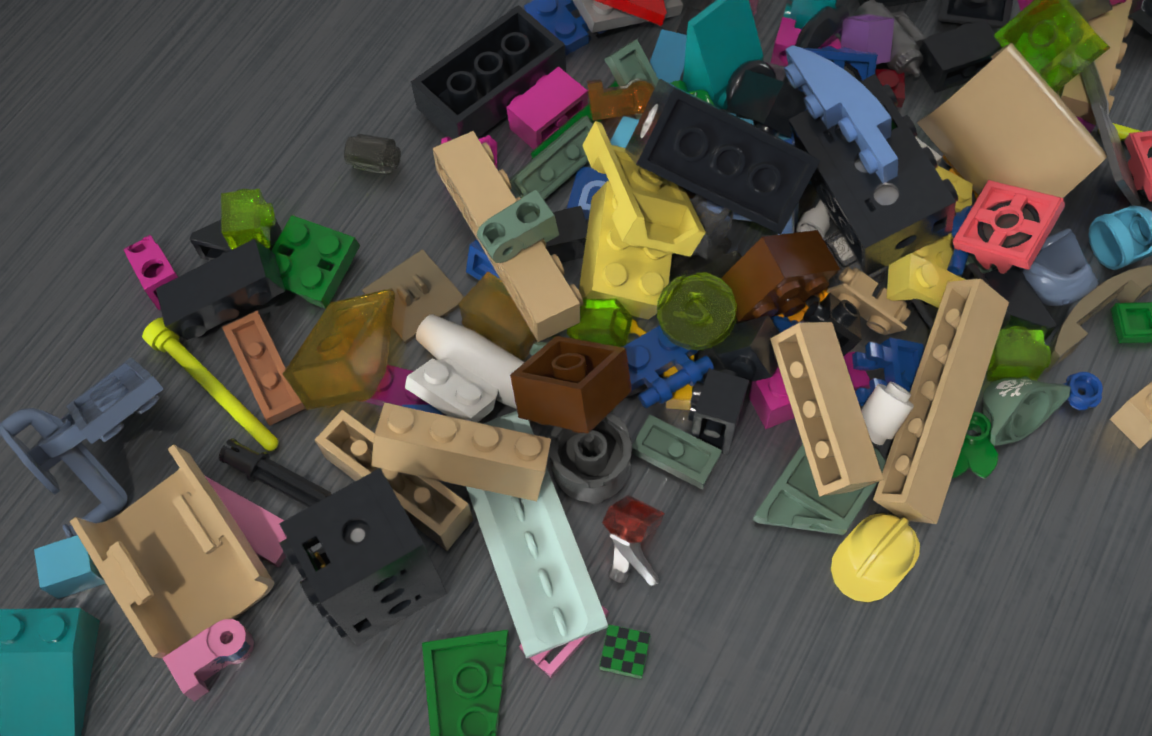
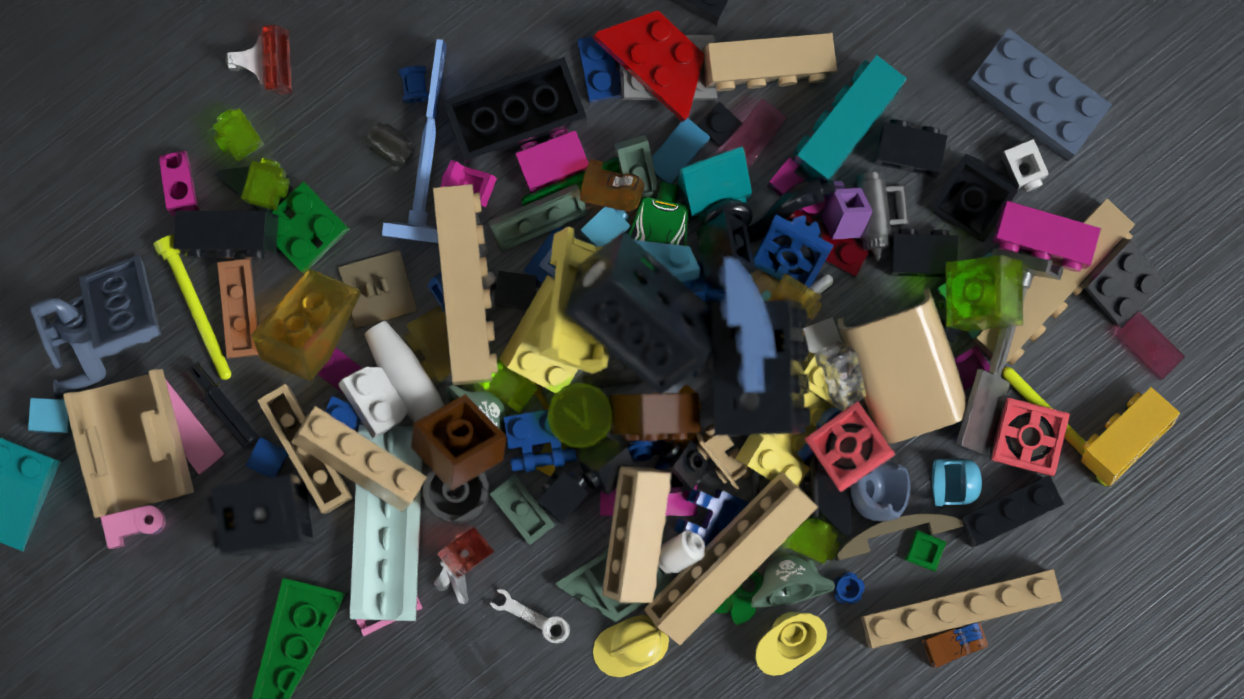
camera: 10 degrees right, 20 degrees up
sand green leg [477,190,559,263] -> none
tile [599,624,651,679] -> none
none -> clear neon green brick [213,108,265,162]
none -> clear red piece [225,25,292,95]
none -> light blue piece [382,39,447,244]
none -> blue bush [398,65,429,104]
none -> white brick [490,589,570,644]
none -> light yellow piece [755,612,827,676]
none -> clear leg [814,341,866,410]

